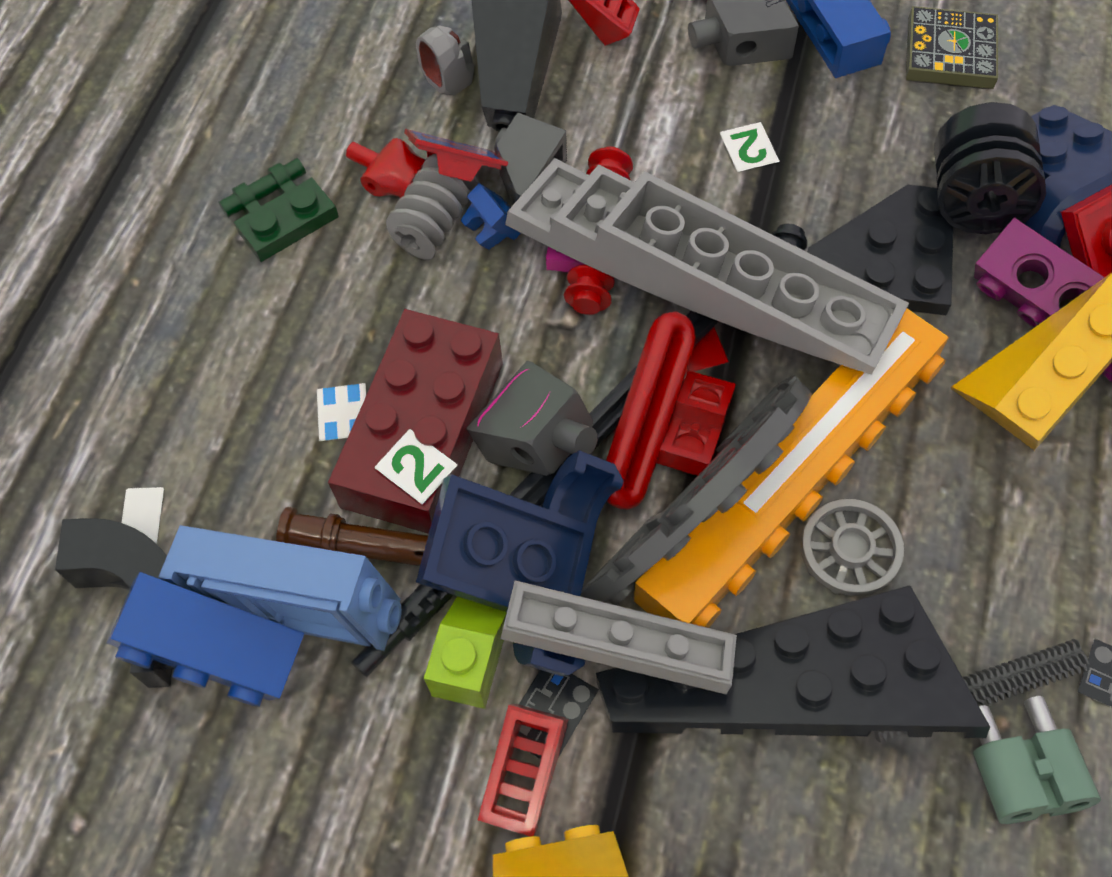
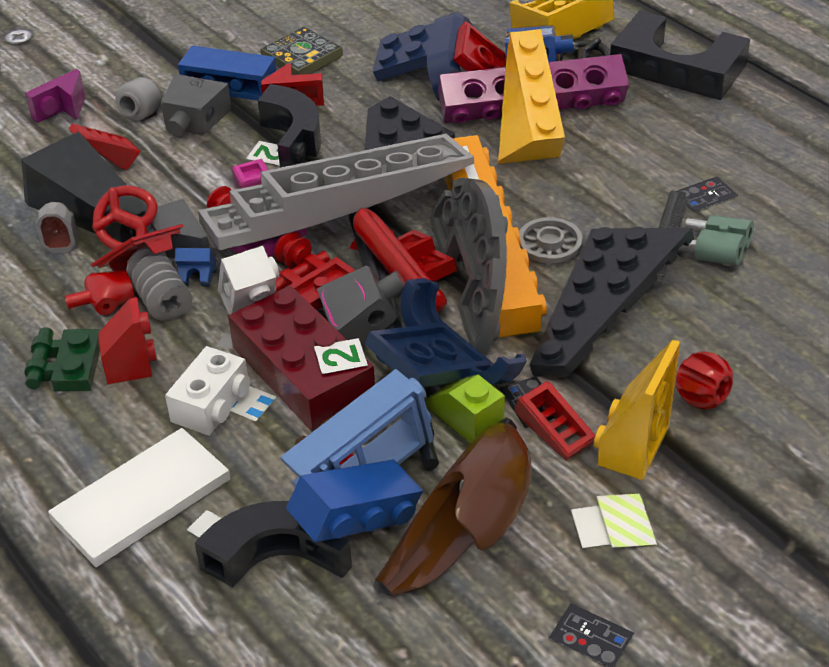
camera: 55 degrees left, 20 degrees down
light grey tile [500,581,737,694] -> none
black wheel [934,102,1046,235] -> none
none -> white tile [48,428,231,567]
none -> red piece [92,185,158,250]
none -> red slope [98,297,157,385]
none -> white brick [165,346,250,436]
none -> white brick [218,246,279,315]
none -> dark pink tile [232,159,268,189]
none -> black arch [258,84,321,168]
none -> red slope [261,63,324,106]
none -> red plate [274,251,355,310]
none -> reddish brown piece [374,417,532,596]

